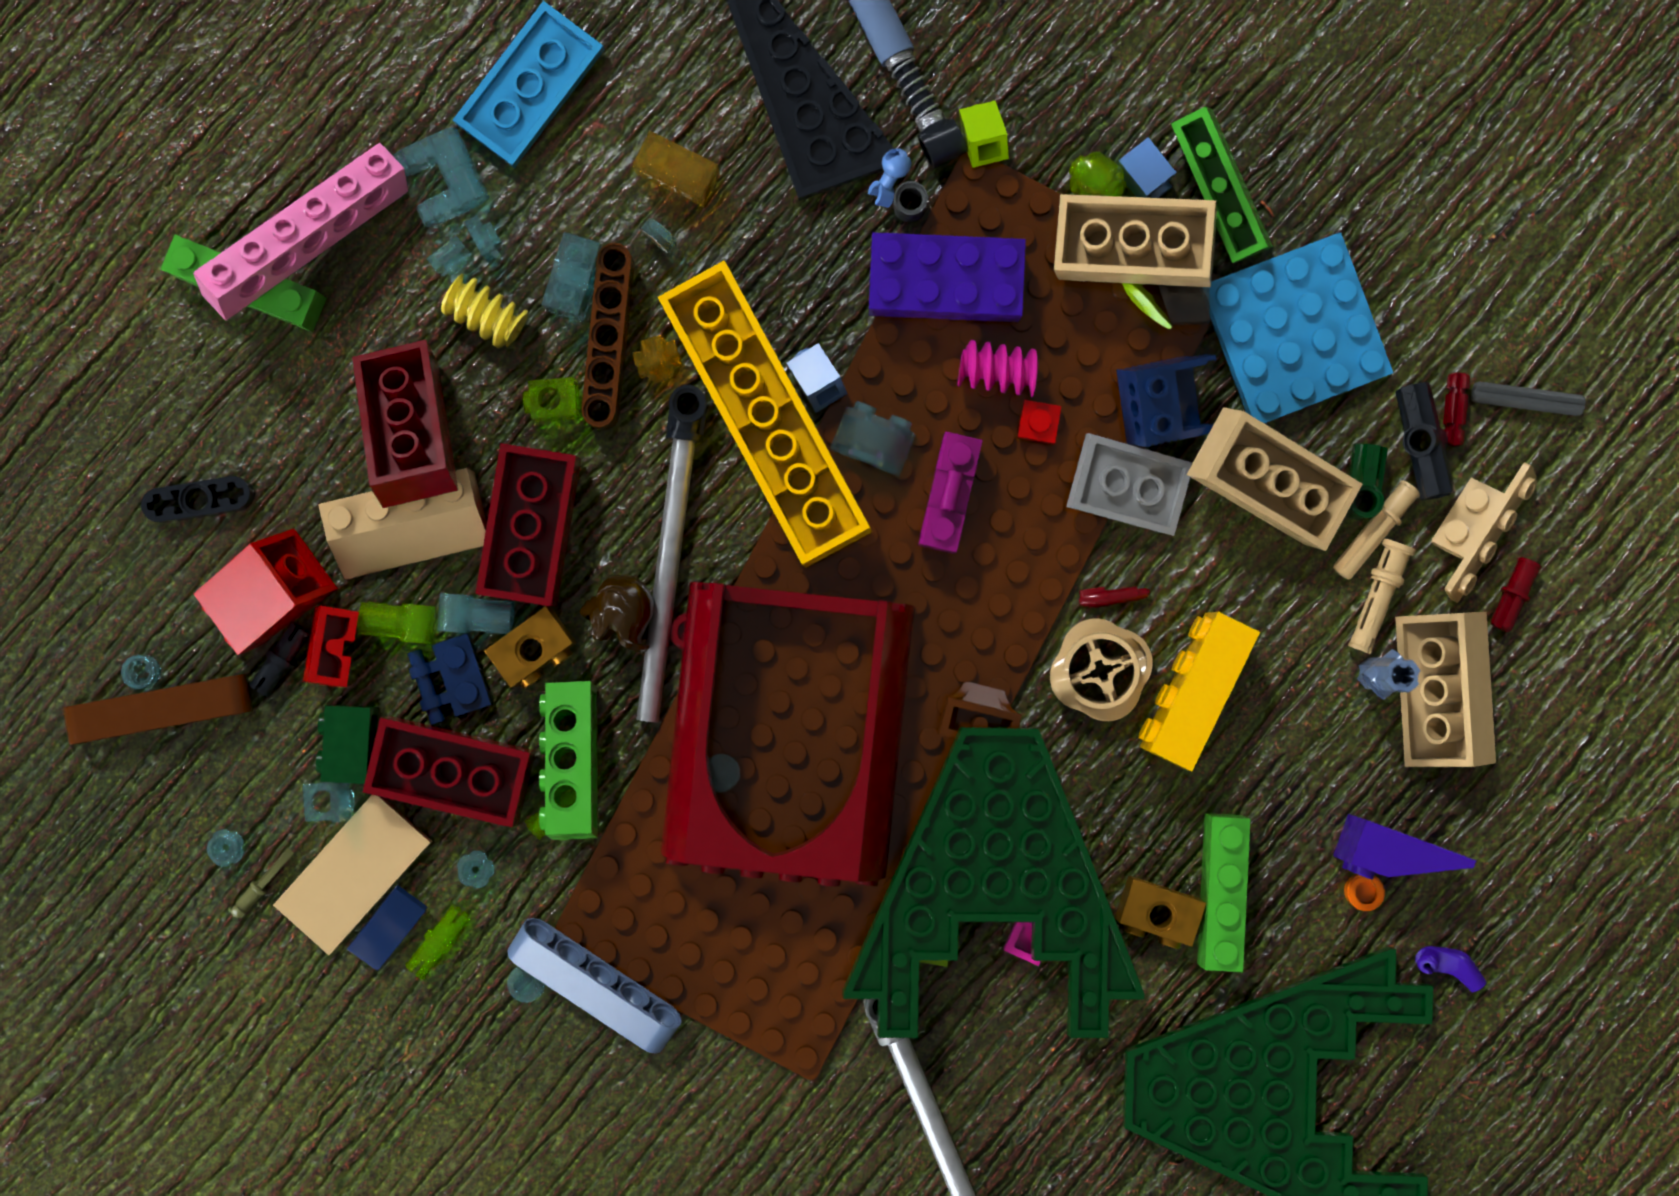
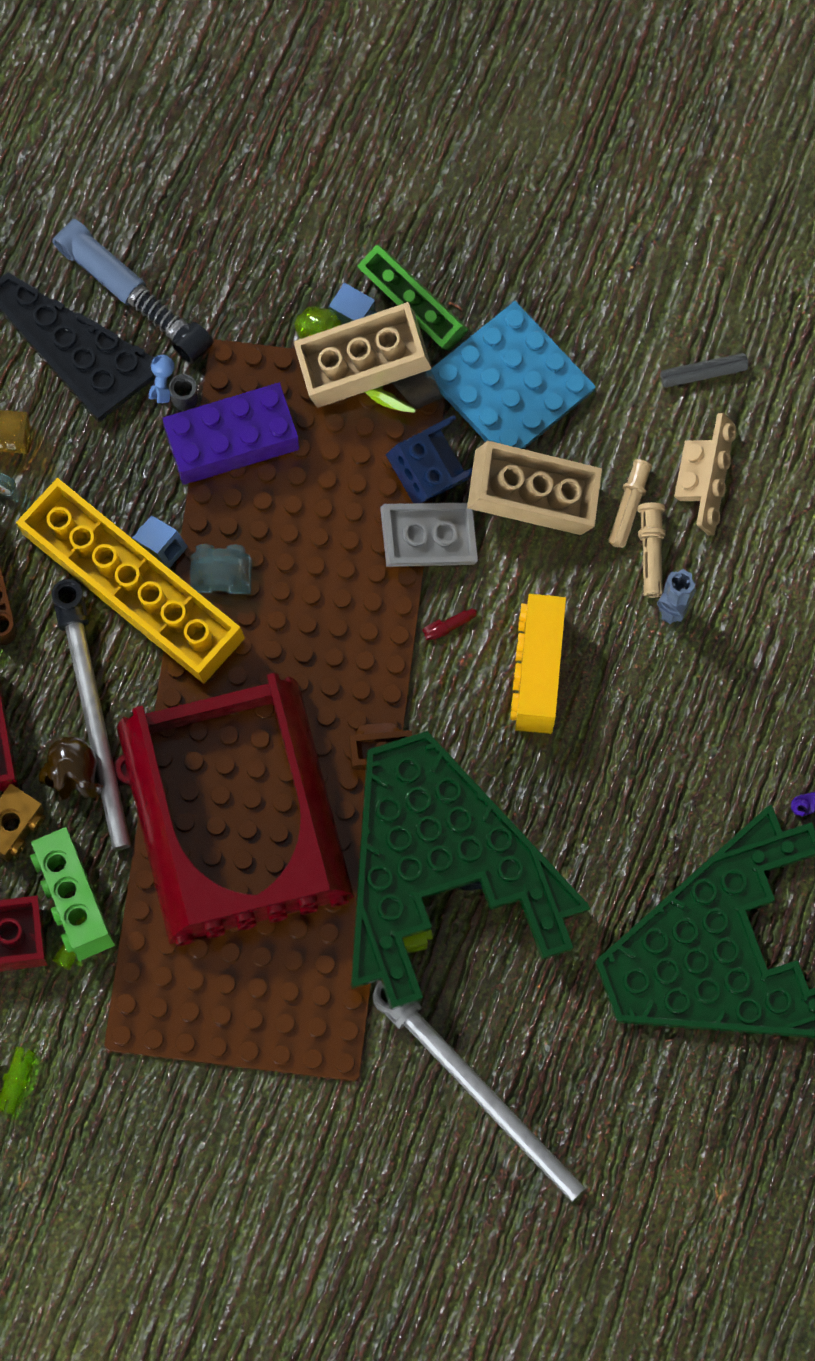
camera: 20 degrees left, 15 degrees down
clear light blue plate [457,851,494,888] -> none
sand blue beam [507,918,682,1054] -> none
clear light blue plate [507,966,545,1003] -> none
clear yellow gear [633,335,682,383] -> none
clear light blue plate [709,754,740,792] -> none
magenta piece [918,432,983,554] -> none
dark pink piece [957,340,1039,398] -> none
lime brick [959,100,1009,168] -> none
dark pink plate [1003,922,1041,966] -> none
red plate [1017,400,1062,445] -> none
tan piece [1050,618,1153,721] -> none
pearl gold brick [1115,875,1206,949] -> none
bright green brick [1197,813,1251,972] -> none
dark purple slope [1333,814,1476,880] -> none
orange tile [1344,874,1385,911] -> none
dark green piece [1346,443,1388,520] -> none
black piece [1395,382,1456,501] -> none
tan slope [1395,612,1496,767] -> none
dark red axle [1443,372,1470,447] -> none
dark red axle [1490,557,1542,632] -> none

